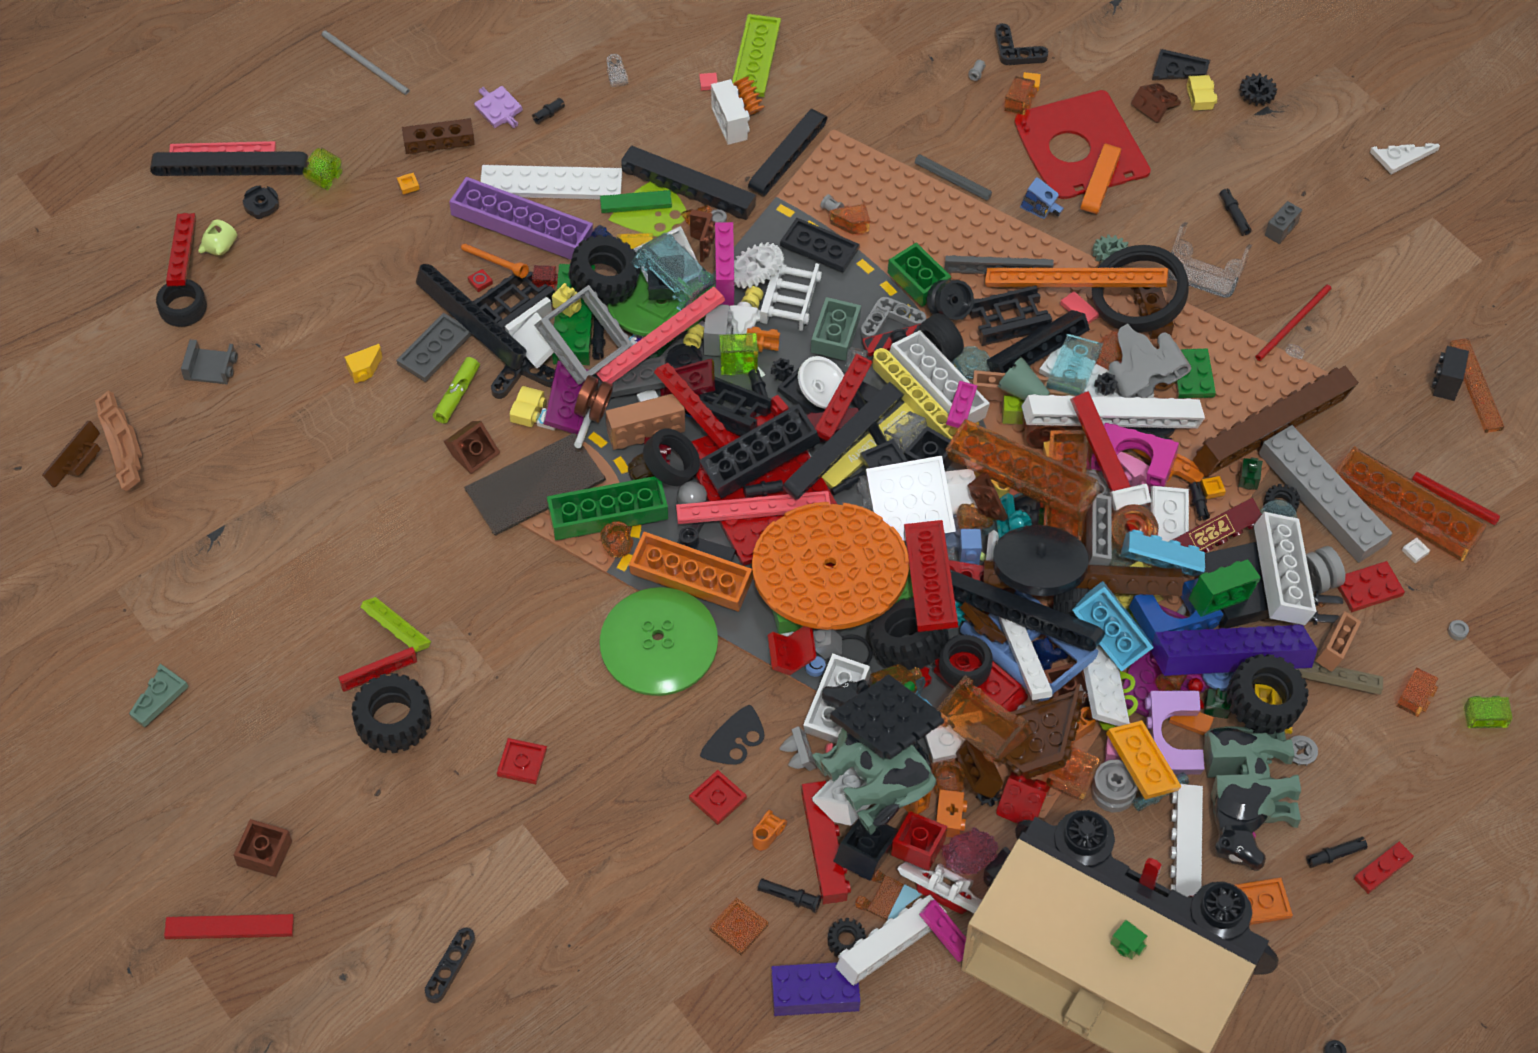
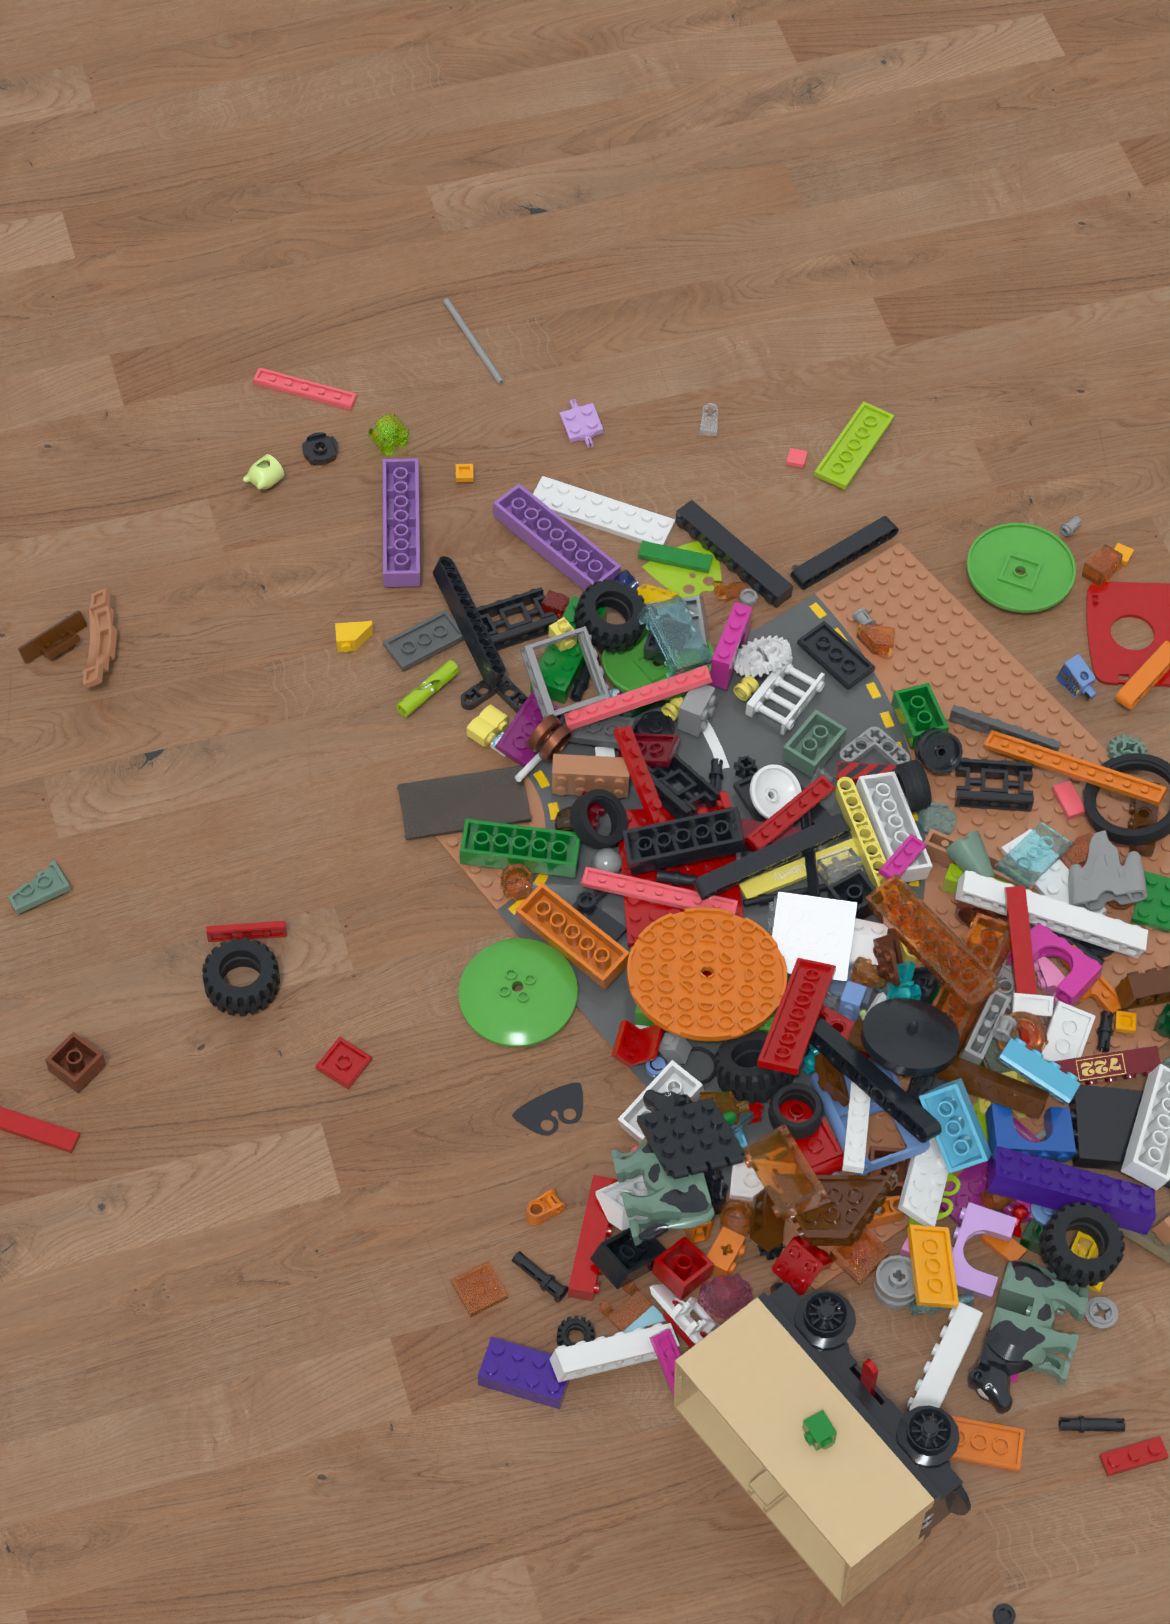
camera: 20 degrees right, 0 degrees up
black beam [150,151,308,176] -> none
black tyre [156,279,207,327] -> none
red plate [166,213,196,286] -> none
dark grey panel [181,339,238,385] -> none
lime plate [360,597,431,652] -> none
reddish brown brick [402,118,475,154] -> none
black beam [424,927,476,1003] -> none
copper slope [443,421,500,474] -> none
orange piece [461,244,529,278] -> none
red tile [467,269,493,292] -> none
white tile [505,297,552,336] -> none
white tile [512,312,554,369] -> none
black pin [532,98,565,124] -> none
red plate [689,770,747,825] -> none
copper bracket [690,209,715,262] -> none
white brick [711,79,750,145] -> none
clear neon green brick [719,333,758,375] -> none
white rock [729,302,760,343] -> none
orange piece [733,77,765,116] -> none
orange hips [746,327,780,352] -> none
light grey tile [779,726,816,771] -> none
black plate [860,439,908,469] -> none
black bush [890,329,907,344] -> none
dark grey axle [915,154,992,200] -> none
black brick [986,310,1090,373] -> none
black beam [995,23,1049,65] -> none
clear blue hair [1032,638,1068,670] -> none
black gear [1094,372,1118,396] -> none
green brick [1188,559,1261,617] -> none
none -> medium lavender brick [383,458,420,587]
none -> bright green dish [967,523,1076,613]
none -> light grey bush [992,1015,1017,1042]

